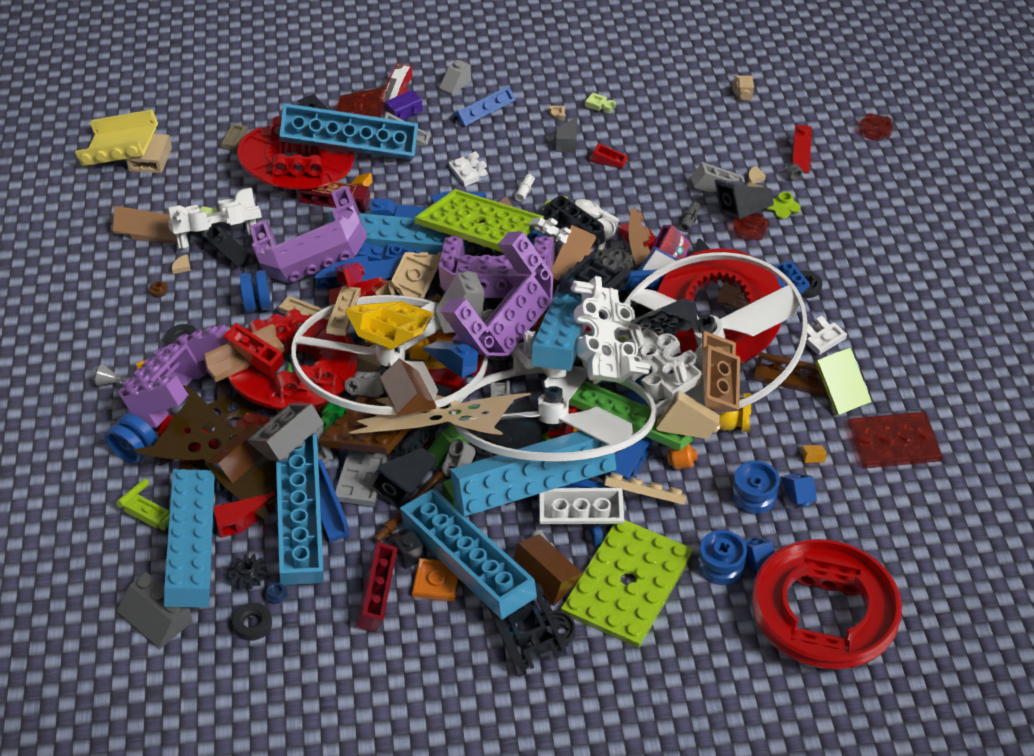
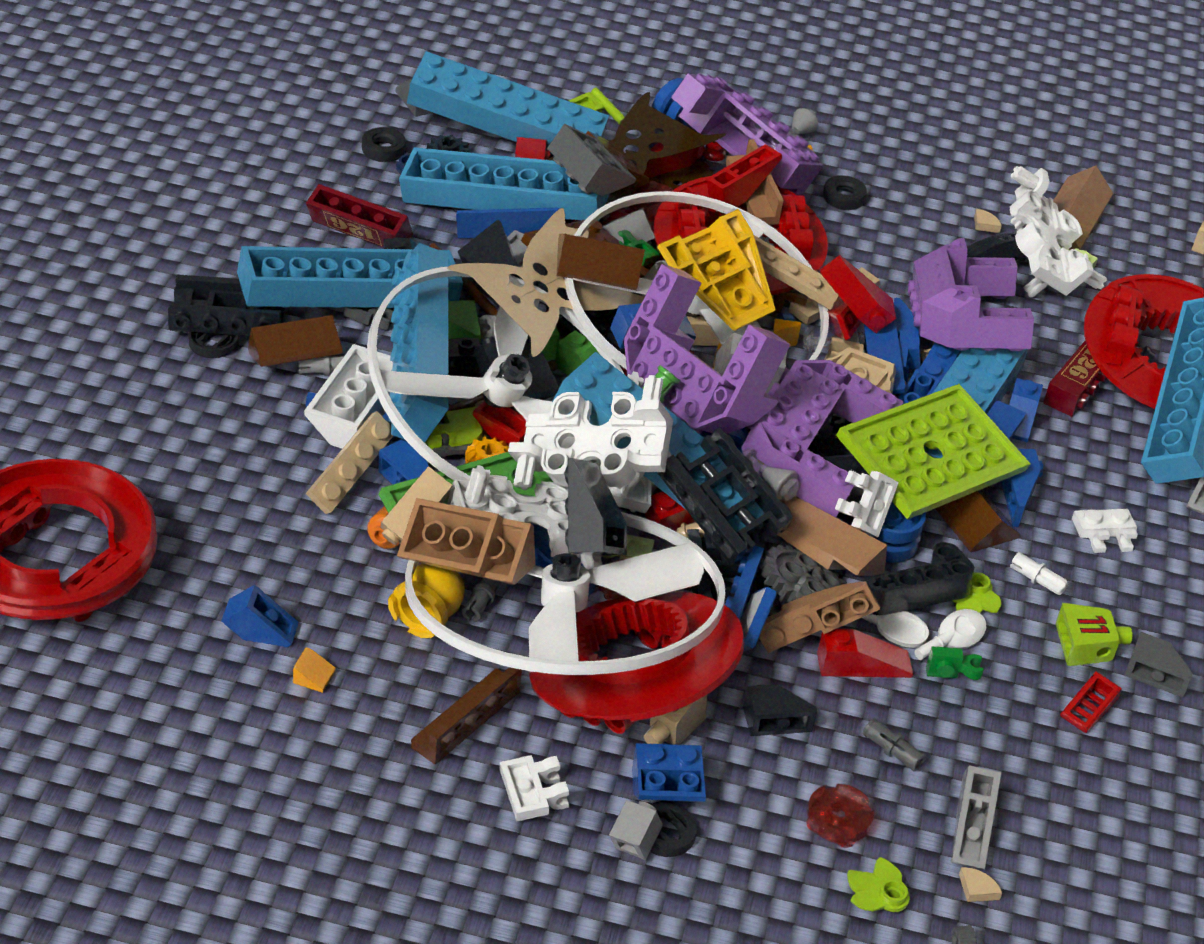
camera: 105 degrees right, 5 degrees down
reddish brown plate [149,281,168,298] -> none
blue wheel [239,270,271,313] -> none
light orange slope [351,173,372,186] -> none
lime plate [561,520,694,648] -> none
torso [650,225,691,259] -> none
blue wheel [698,530,747,585] -> none
black slope [714,179,774,219] -> none
blue wheel [732,461,780,514] -> none
blue slope [744,537,774,572] -> none
tile [815,347,872,415] -> none
clear red plate [848,412,943,469] -> none
none -> light grey brick [609,800,663,860]
none -> bright green bush [642,365,680,403]
none -> piece [741,448,801,501]
none -> green plate [926,646,984,680]
none -> lime torso [1055,603,1132,666]

